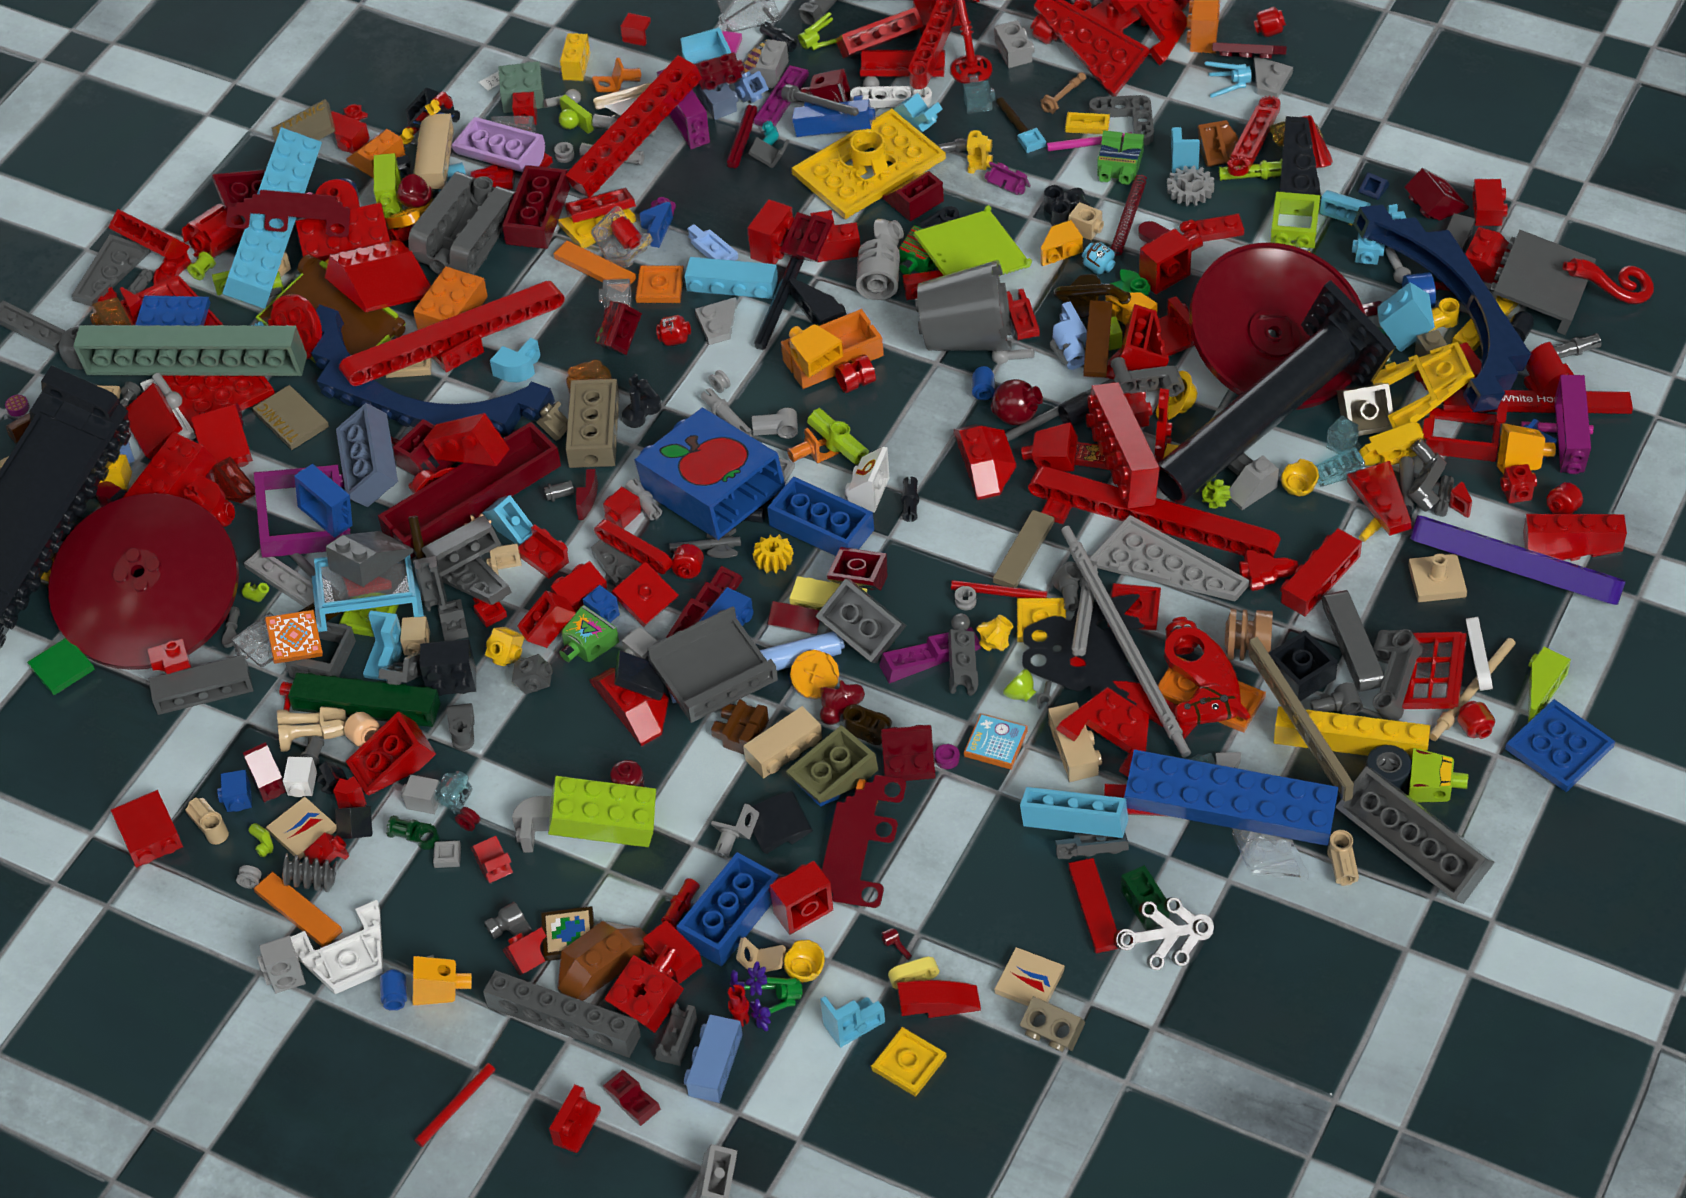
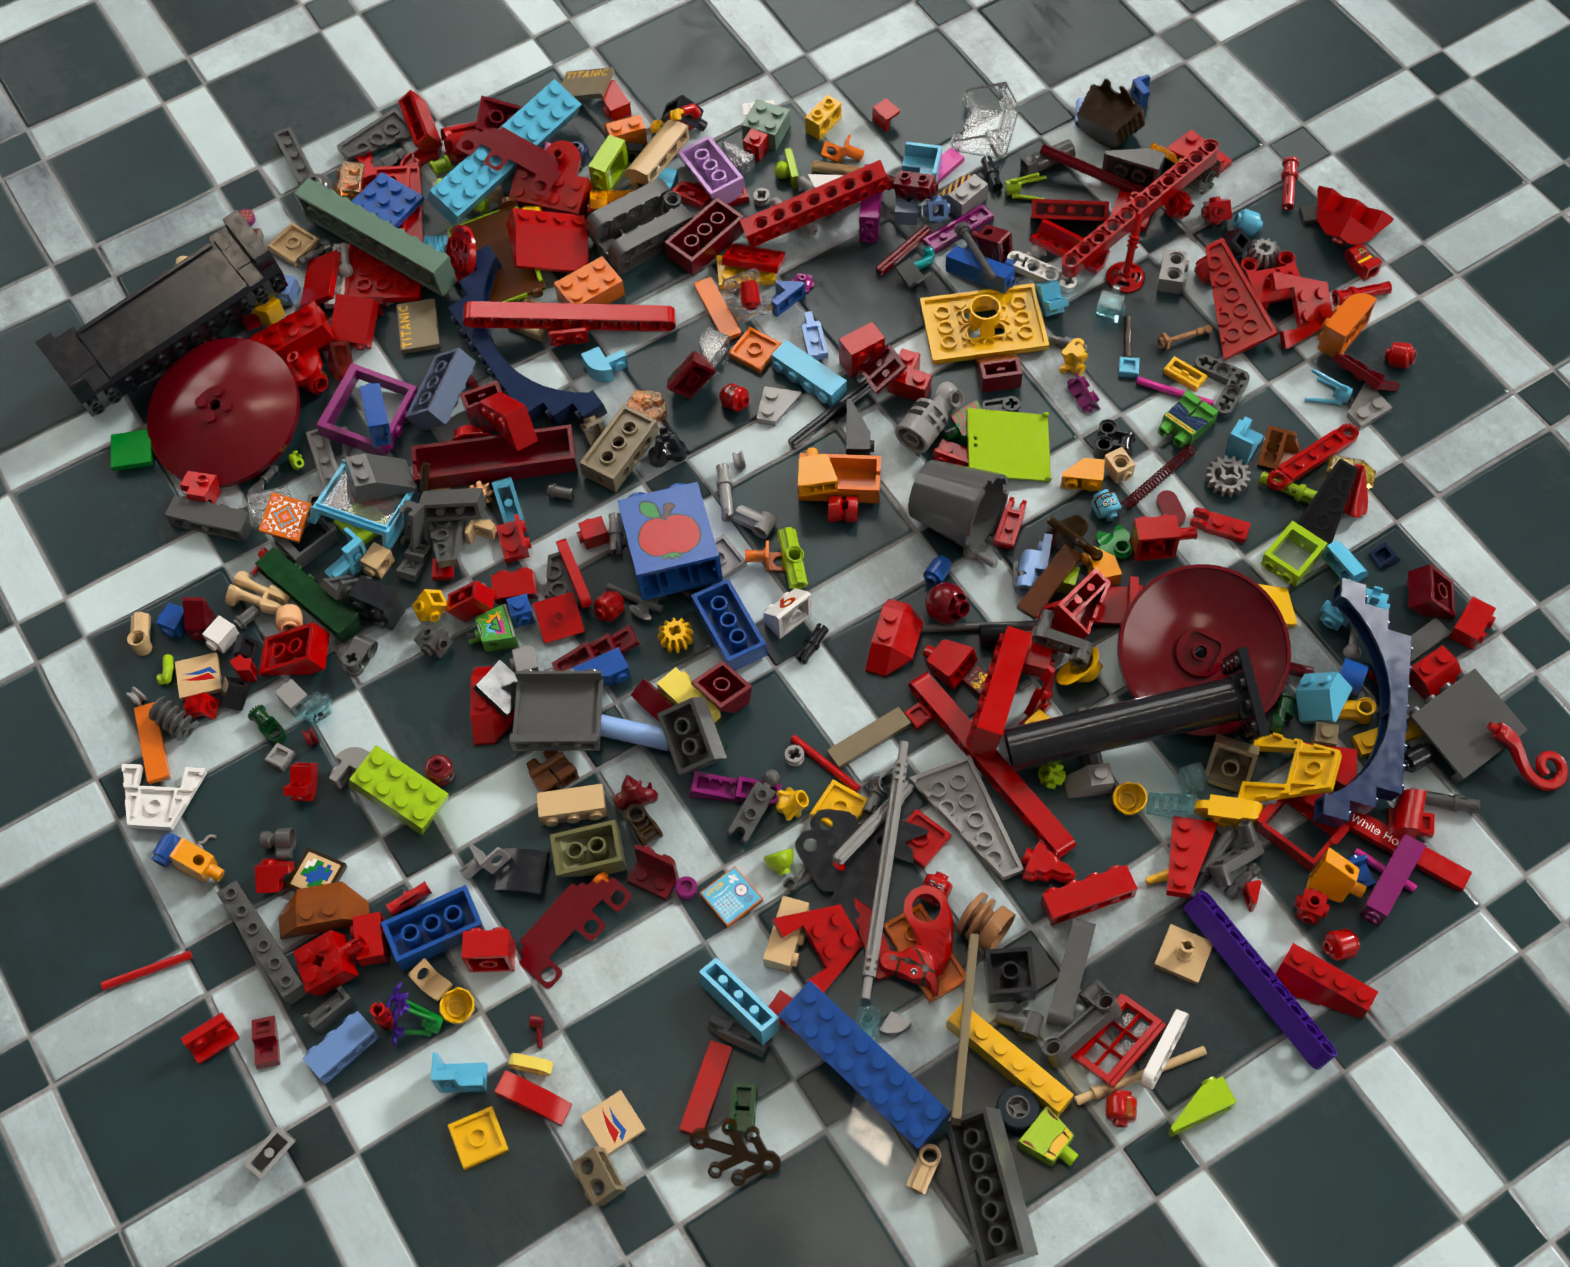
camera: 30 degrees right, 10 degrees up
red brick [111,790,183,868] -> none
light grey brick [257,936,306,994] -> none
red plate [343,104,368,121] -> none
dark red piece [397,174,431,208] -> none
light grey bar [543,89,581,108] -> none
dark red slope [576,469,598,520] -> none
light orange tile [790,650,839,699] -> none
blue plate [1505,699,1615,792] -> none

